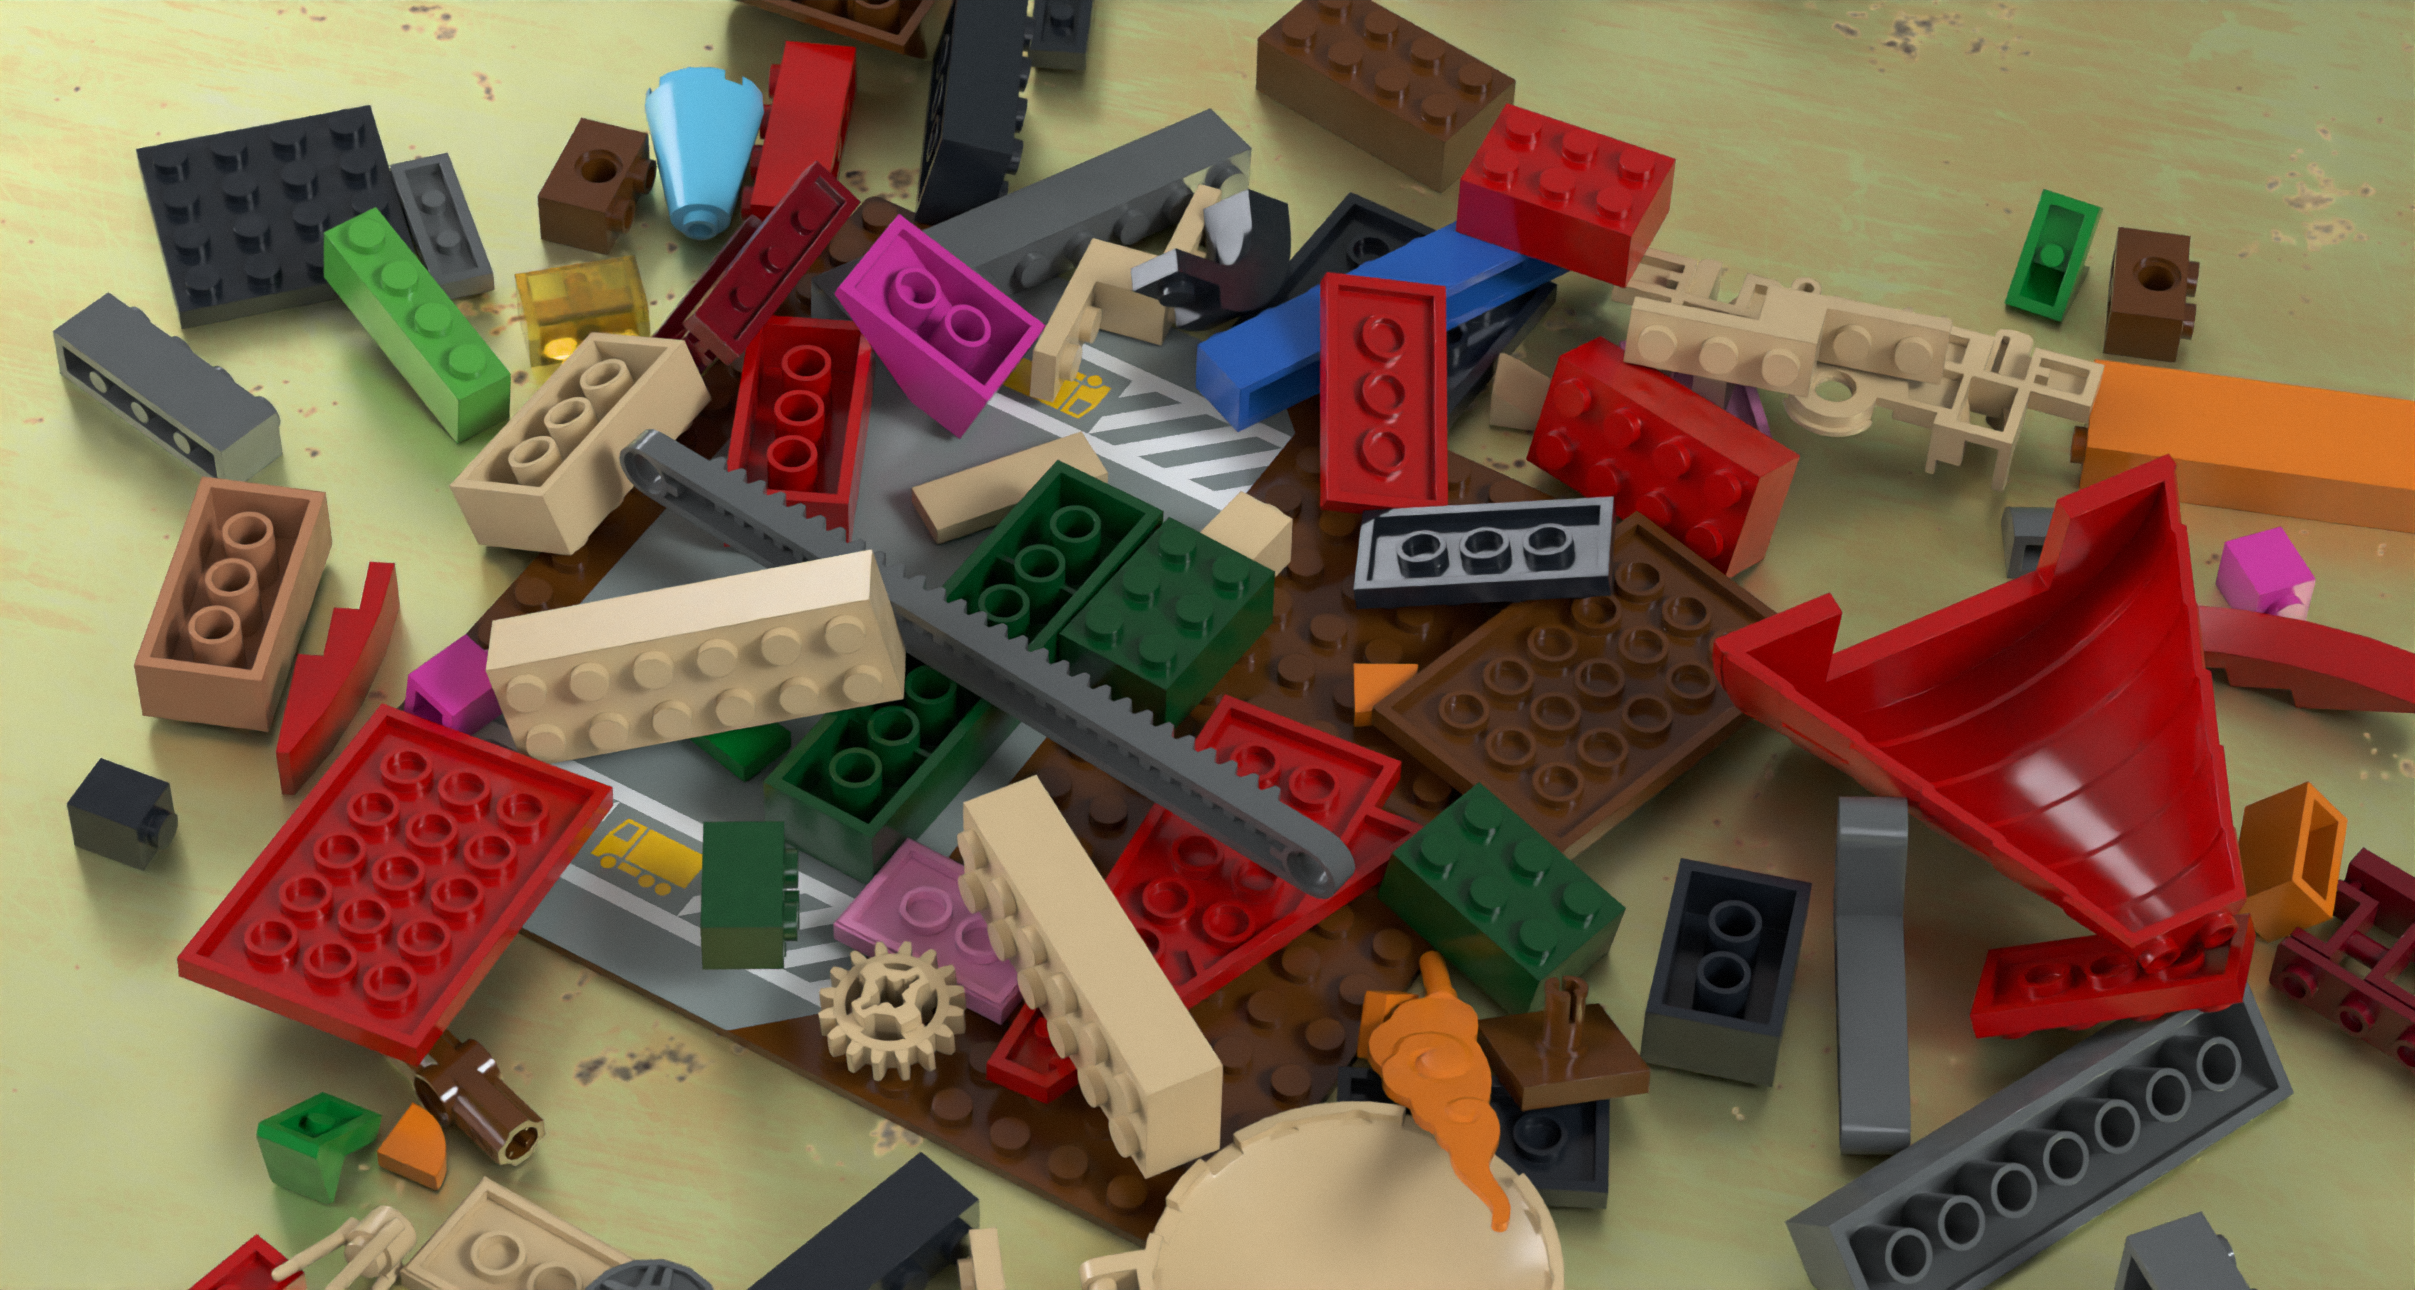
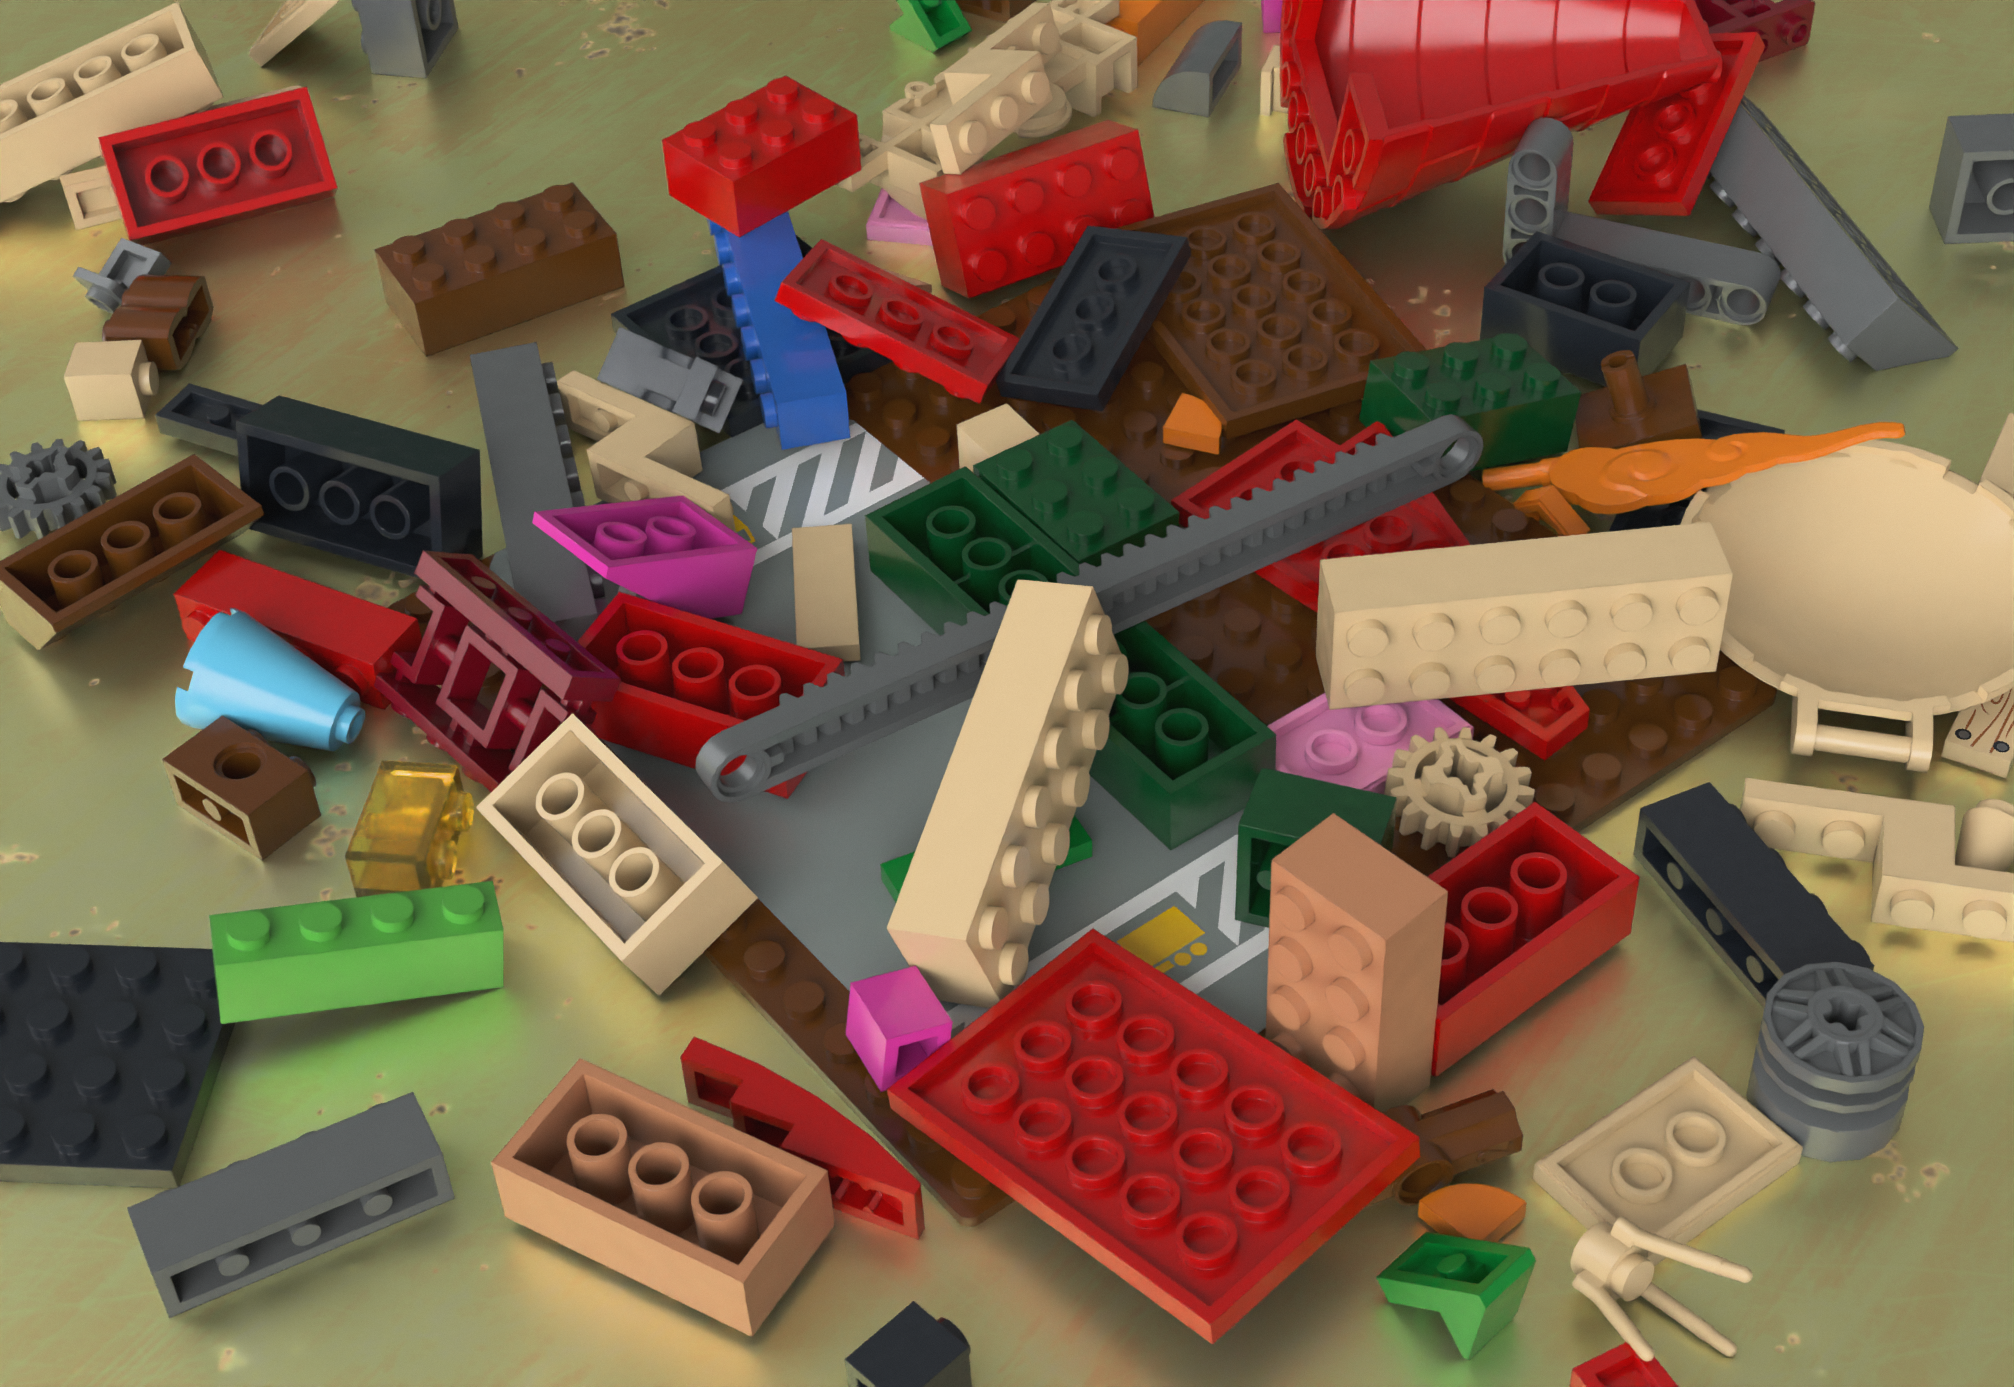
camera: 65 degrees left, 5 degrees down
dark grey plate [390,152,495,300] -> none
none -> nougat brick [1266,813,1448,1113]
none -> red brick [1427,802,1640,1078]

